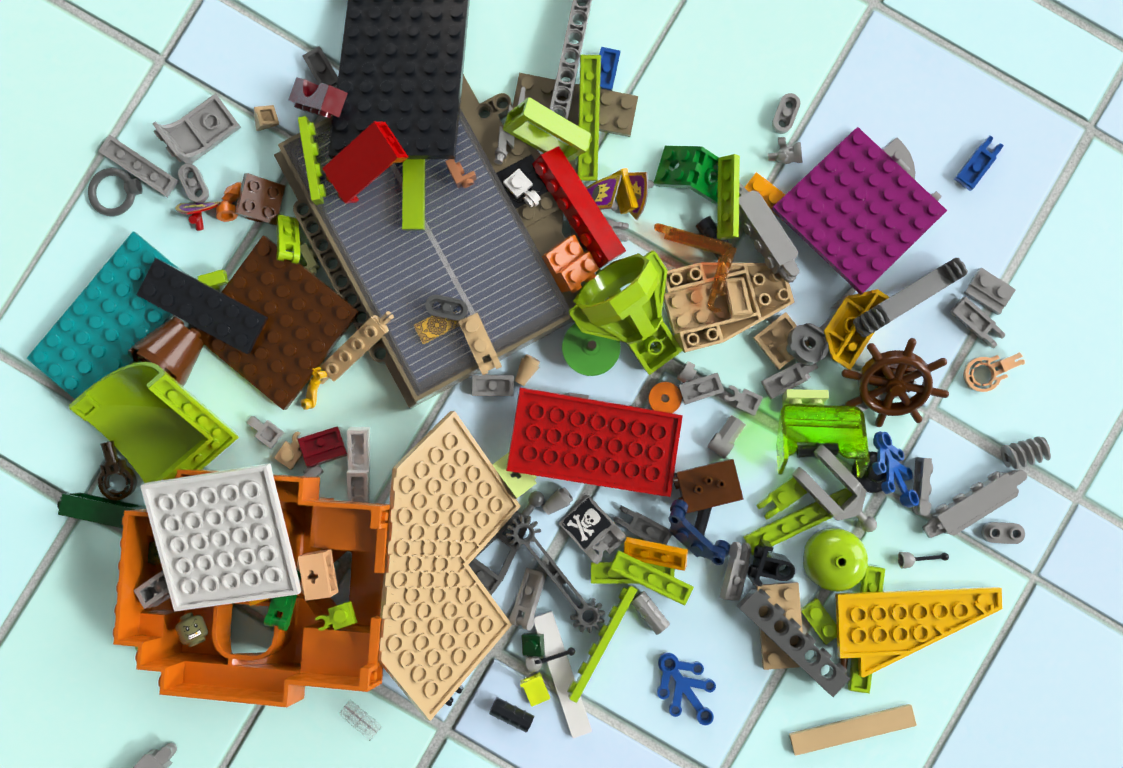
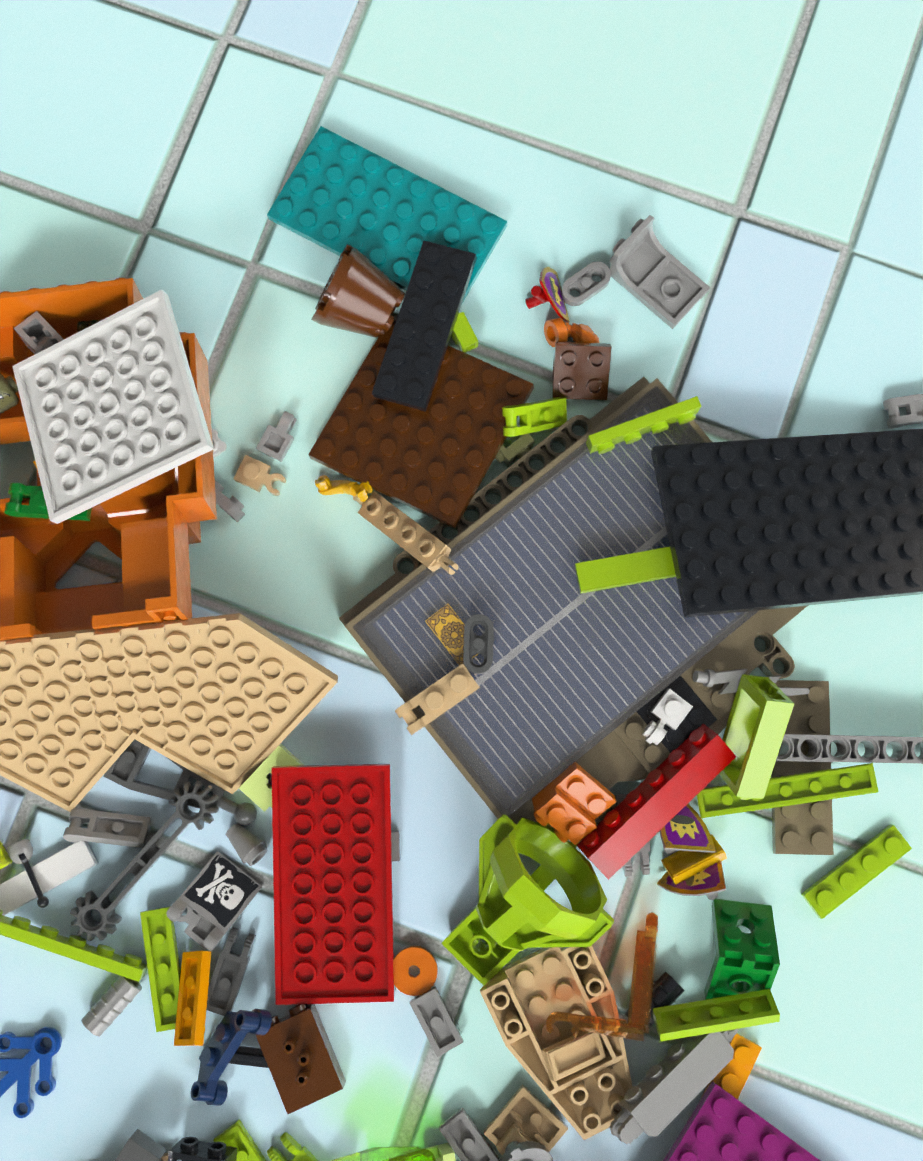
camera: 85 degrees right, 5 degrees down
dark green window [57,492,146,528] -> none
lime panel [69,362,239,483] -> none
dark grey piece [88,168,143,217] -> none
light grey plate [98,135,179,198] -> none
dark brown pin [98,440,137,500] -> none
tan slope [254,105,279,131] -> none
dark red arch [288,77,348,119] -> none
light nougat brick [297,549,339,601] -> none
dark red plate [298,426,347,469] -> none
dark grey plate [302,46,338,87] -> none
lime plate [315,601,358,630] -> none
red panel [322,121,408,204] -> none
white slope [347,427,370,503] -> none
nougat bracket [445,159,477,188] -> none
light grey plate [472,375,514,397] -> none
tan cone [514,354,540,386] -> none
dark green plate [521,633,545,657] -> none
bright green piece [562,323,621,376] -> none
blue plate [599,46,621,91] -> none
lime tile [609,550,694,606] -> none
light grey plate [676,361,697,383] -> none
light grey piece [707,415,746,459] -> none
light grey hinge [719,542,751,601] -> none
light grey plate [723,385,763,416] -> none
light grey piece [768,137,803,164] -> none
light grey plate [772,93,801,134] -> none
none -> lime plate [801,824,912,919]

